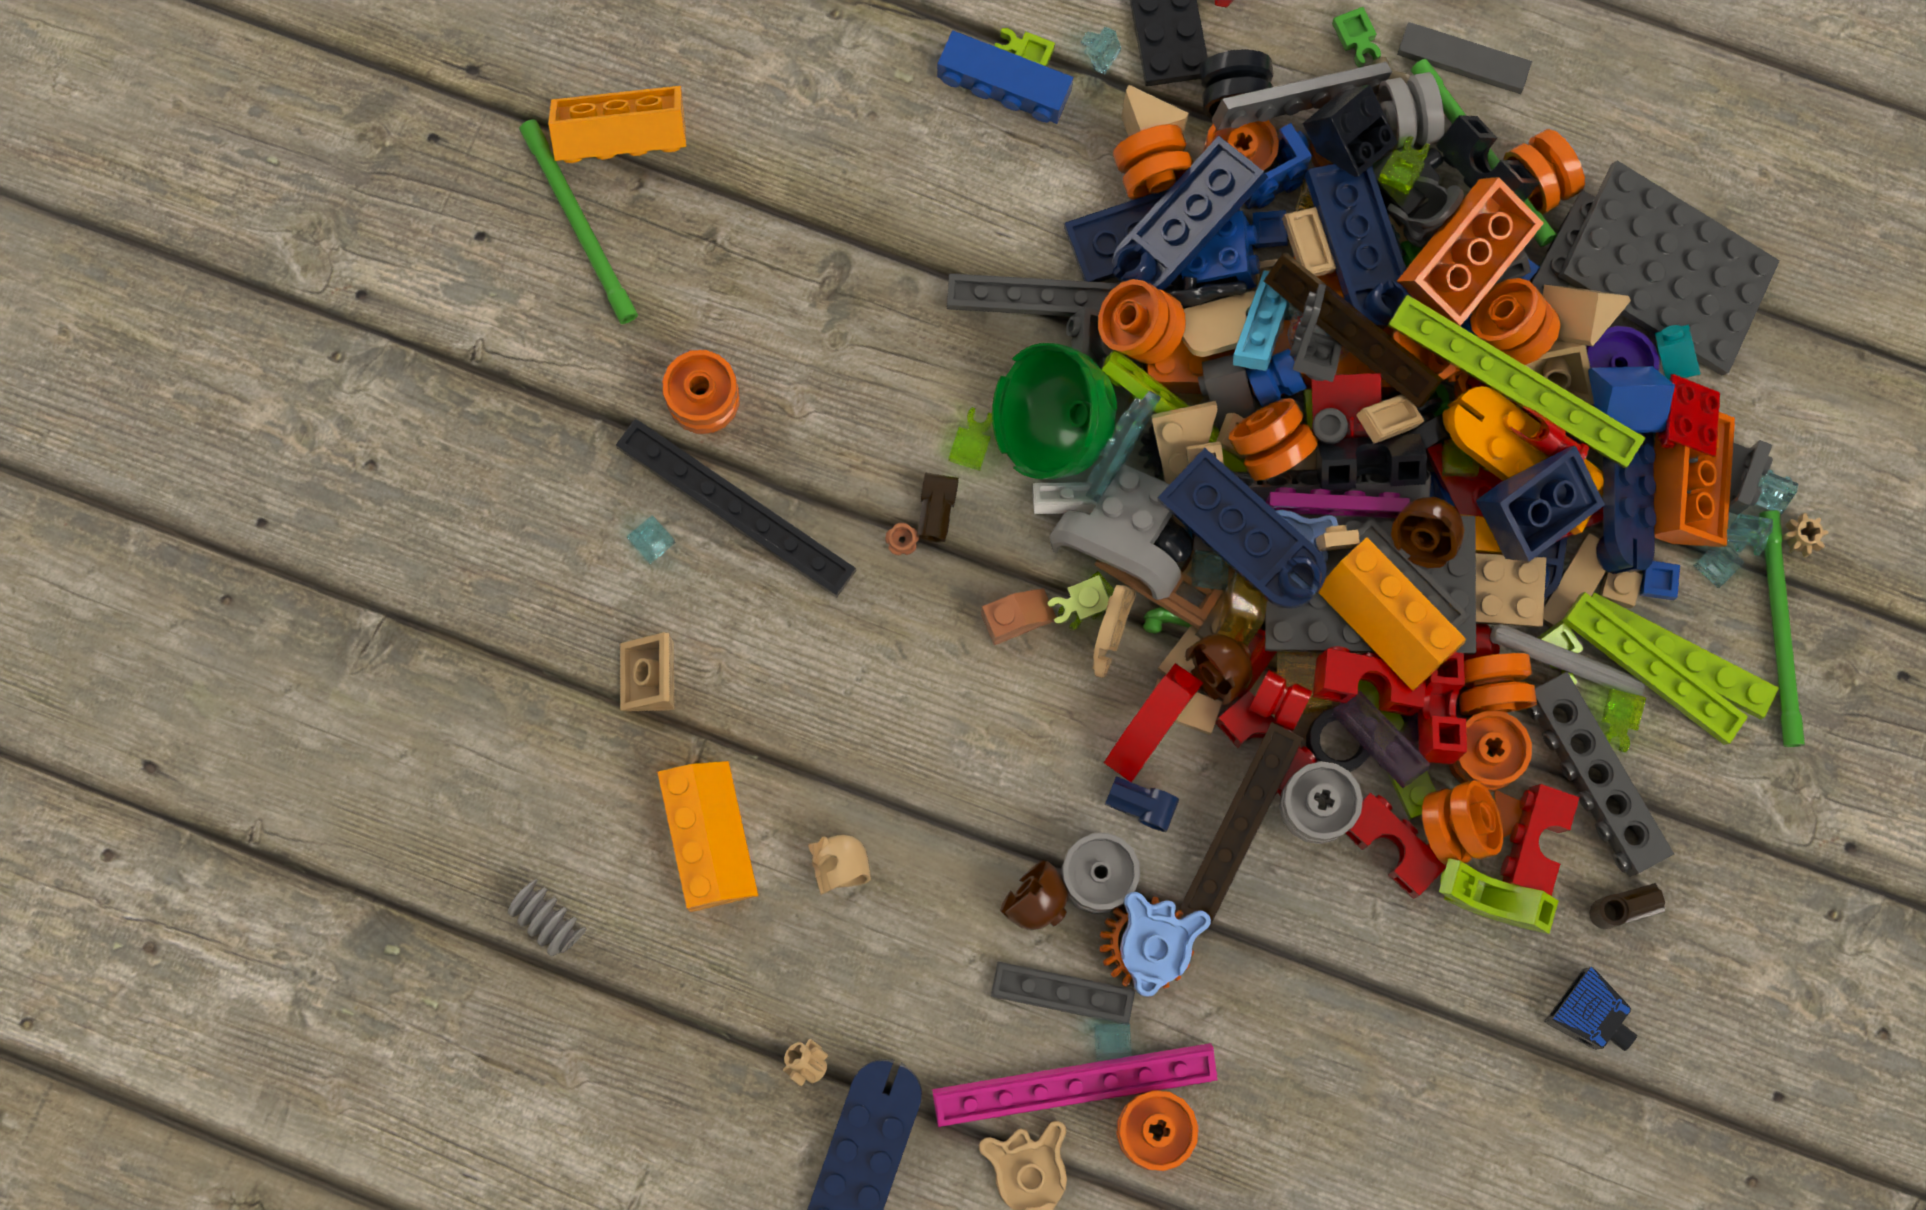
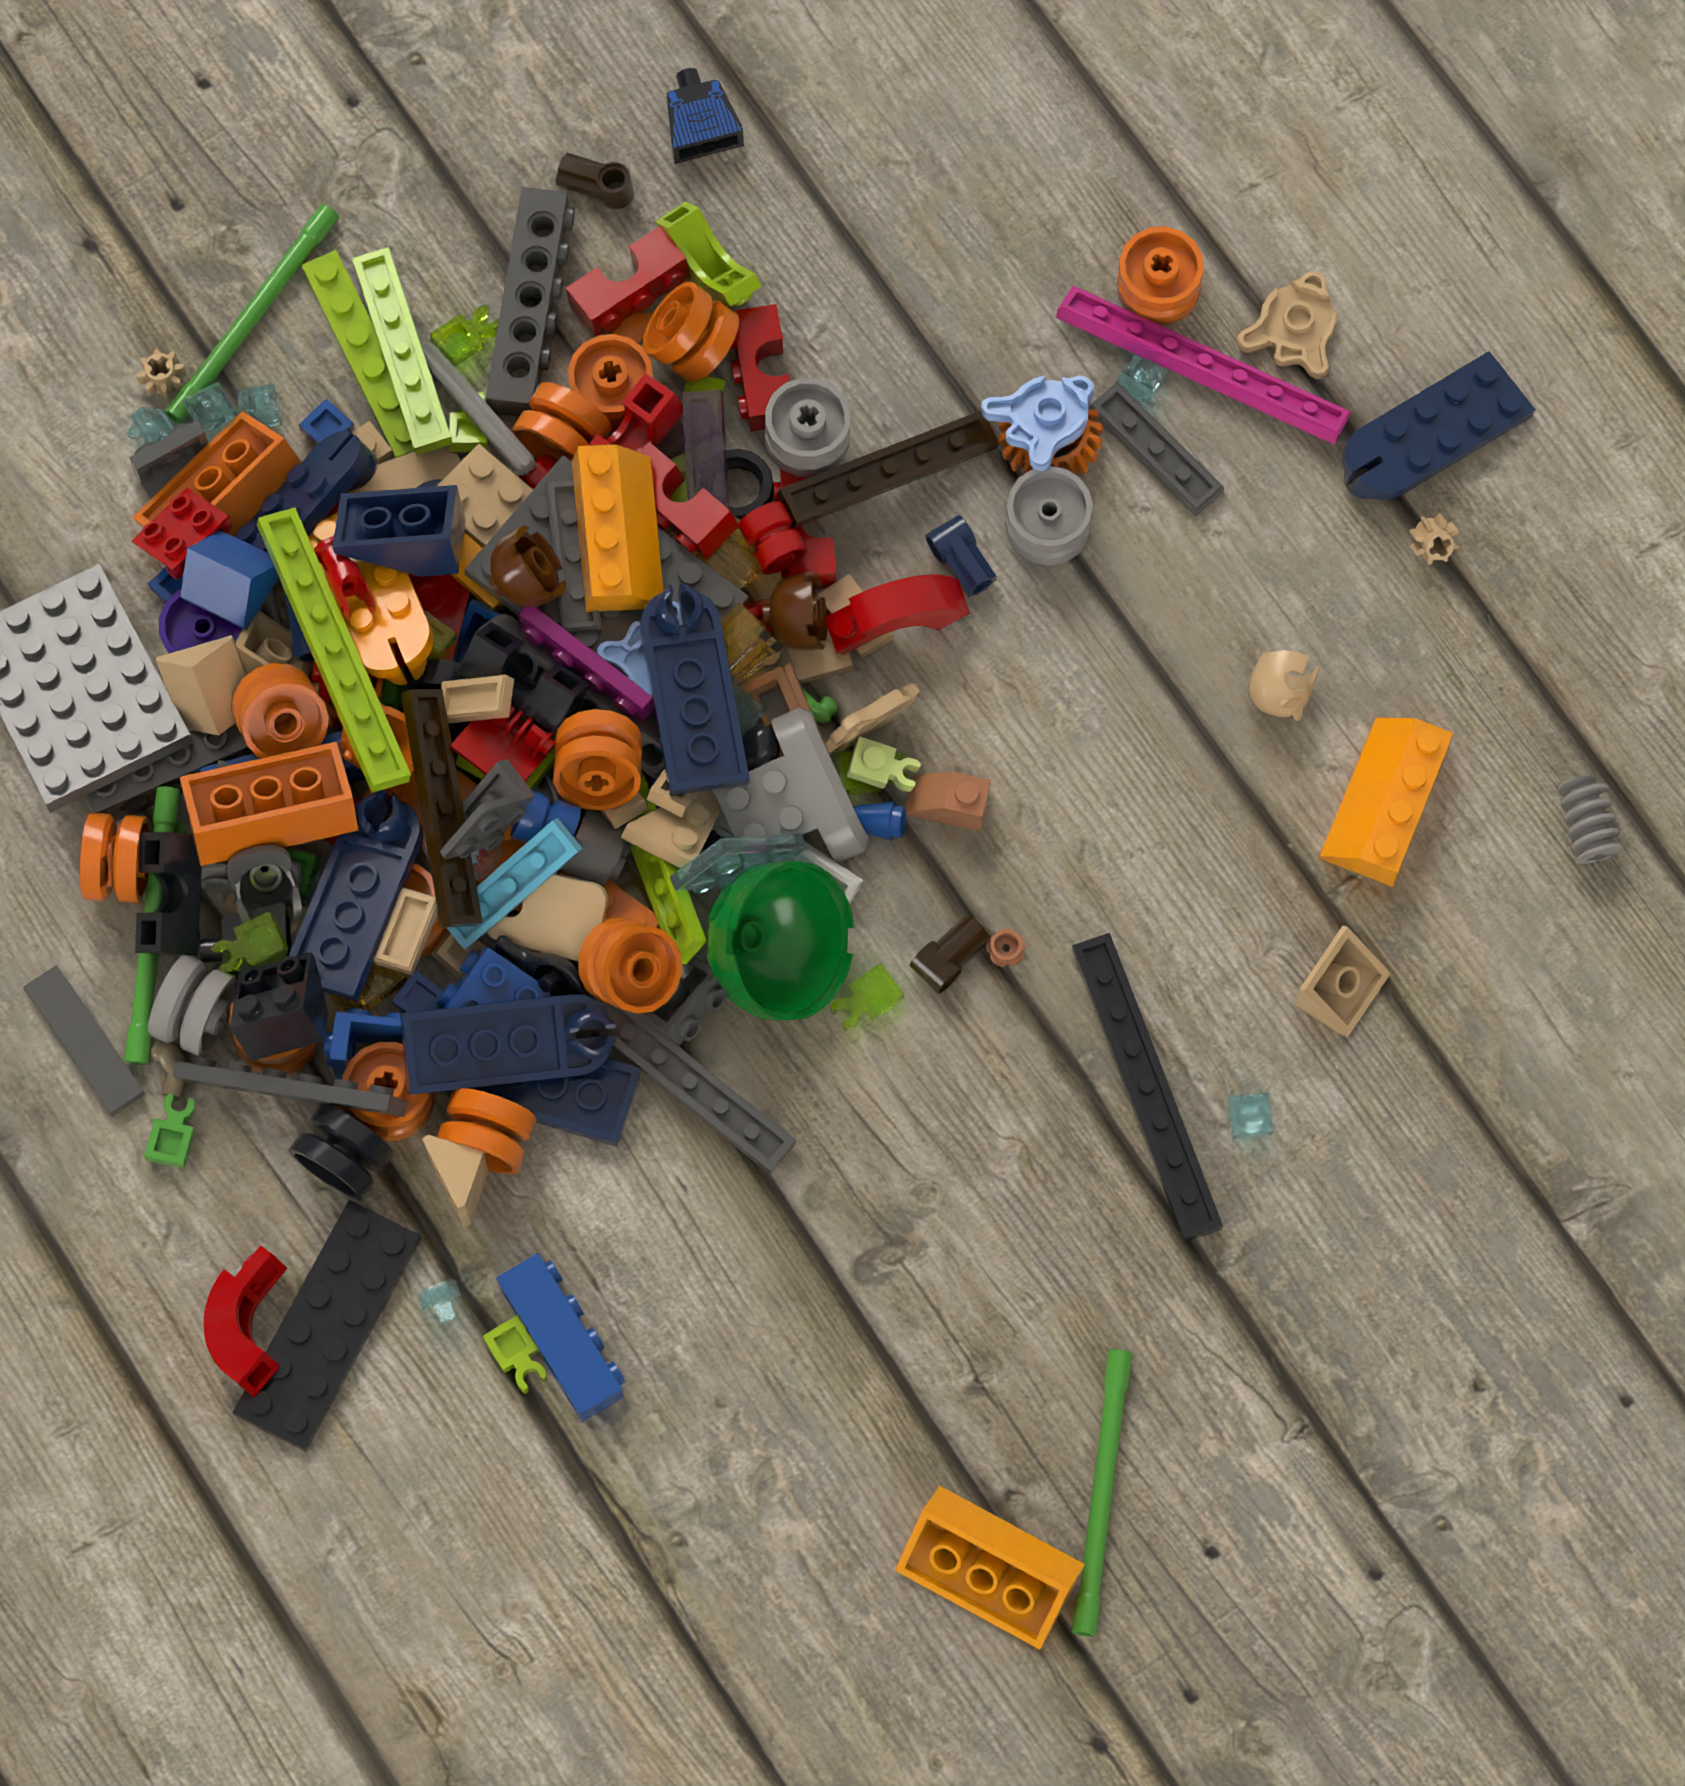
camera: 140 degrees left, 5 degrees down
orange wheel [662,350,740,434] -> none
reddish brown cylinder [1000,860,1069,931] -> none
dark grey tile [1313,408,1348,444] -> none
tan plate [1315,525,1360,552] -> none
teal brick [1655,324,1701,380] -> none
none -> blue cone [853,802,907,841]

